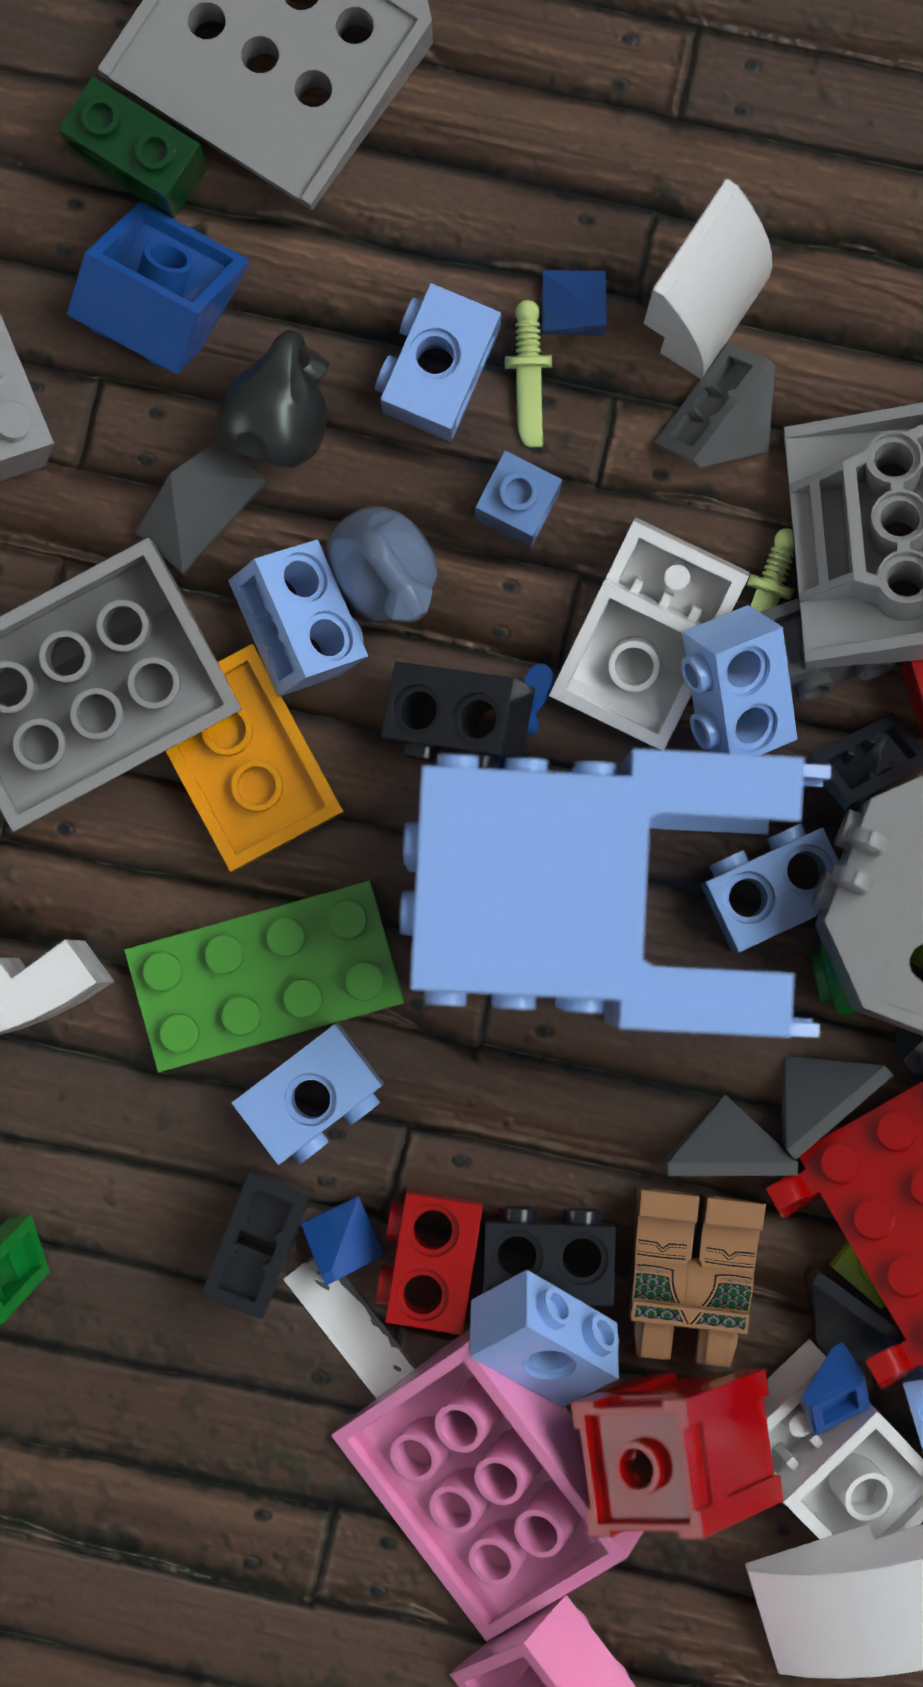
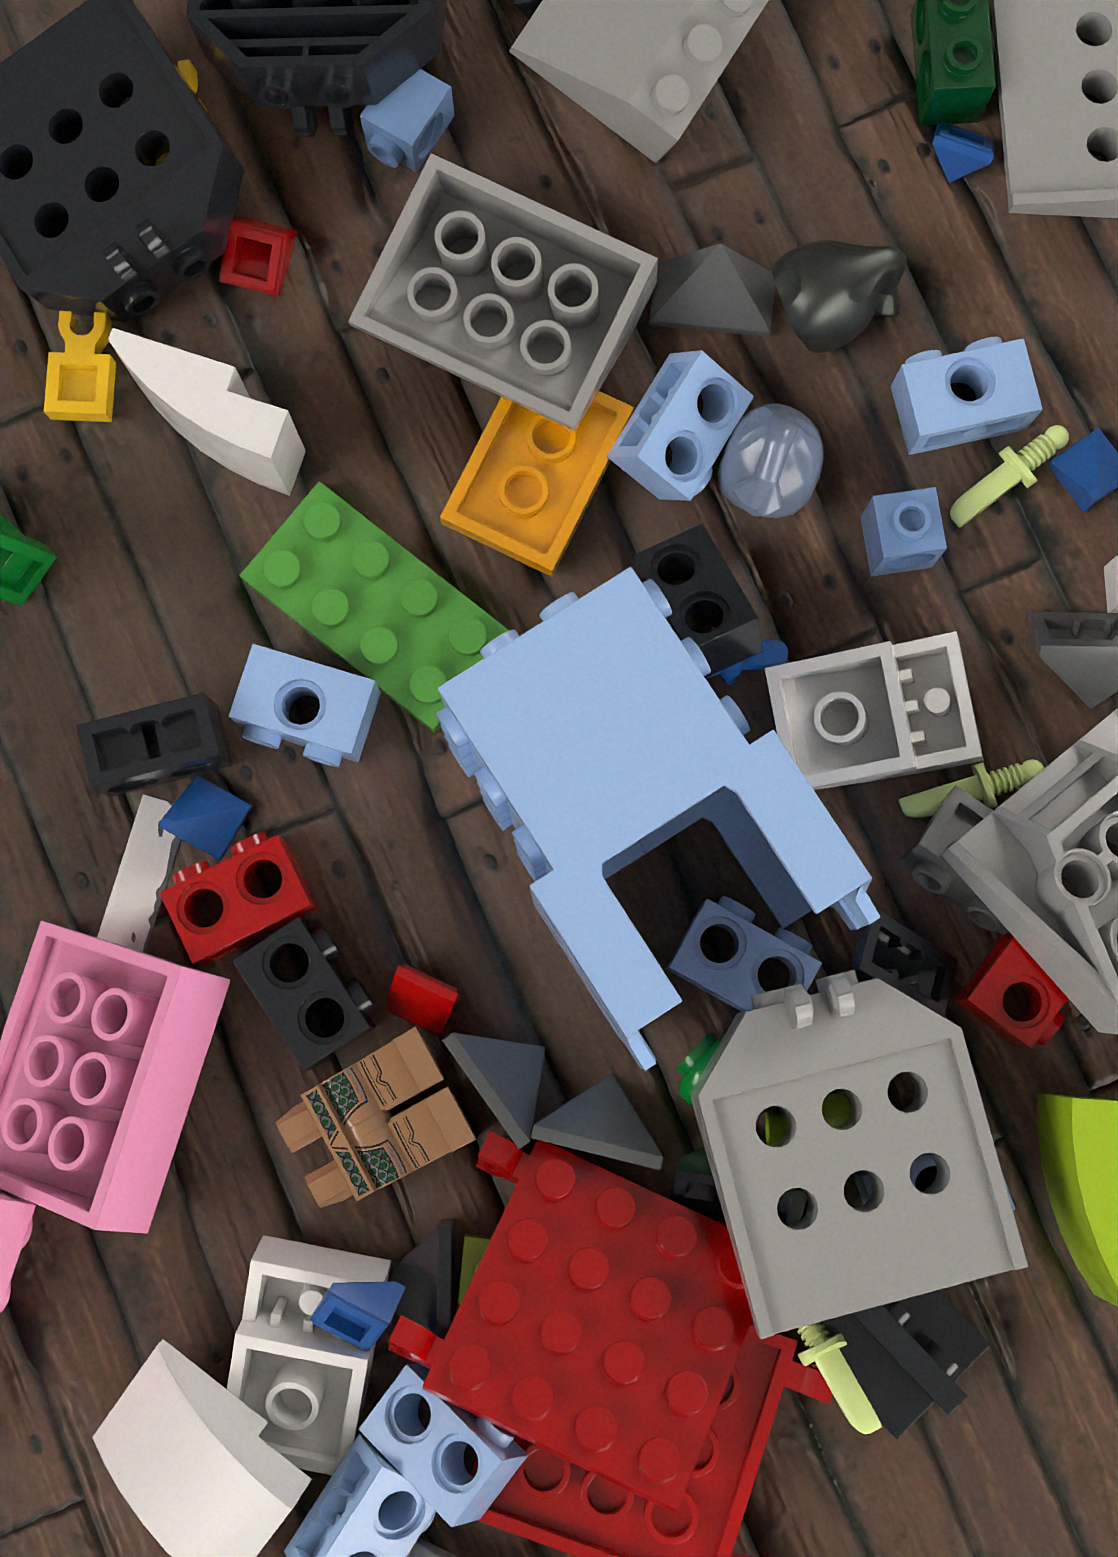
camera: 55 degrees right, 5 degrees down
blue slope [67,201,250,375] -> none
light blue brick [470,1270,619,1407] -> none
red container [571,1369,784,1539] -> none
light blue brick [681,605,798,755] -> none
none -> red slope [386,964,462,1034]
none -> blue slope [932,122,995,183]

